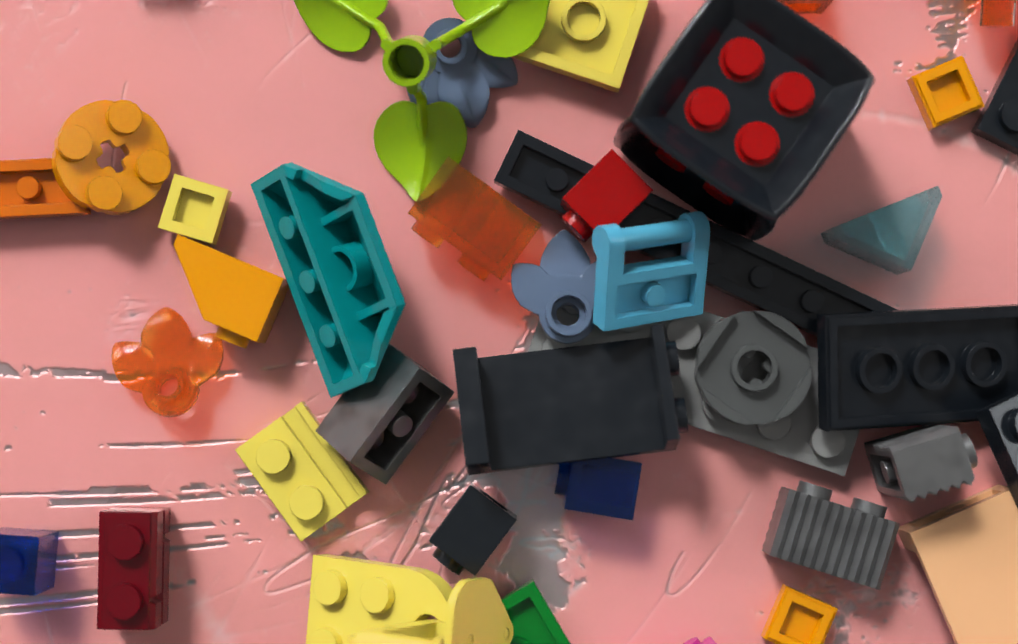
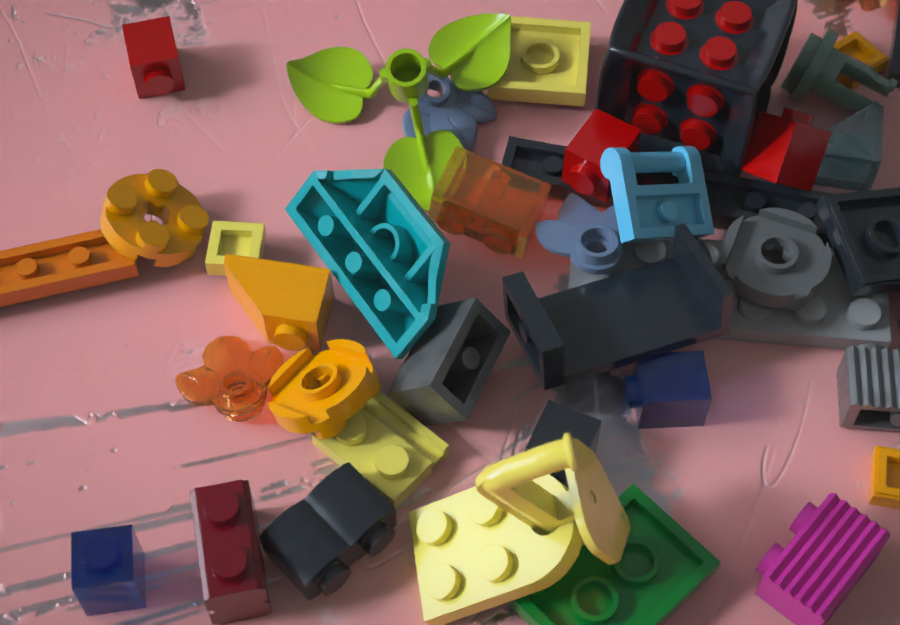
camera: 10 degrees left, 30 degrees down
none -> black brick [259,462,397,601]
none -> light orange plate [267,339,382,439]
none -> red brick [741,107,832,191]
none -> sand green piece [780,27,898,123]

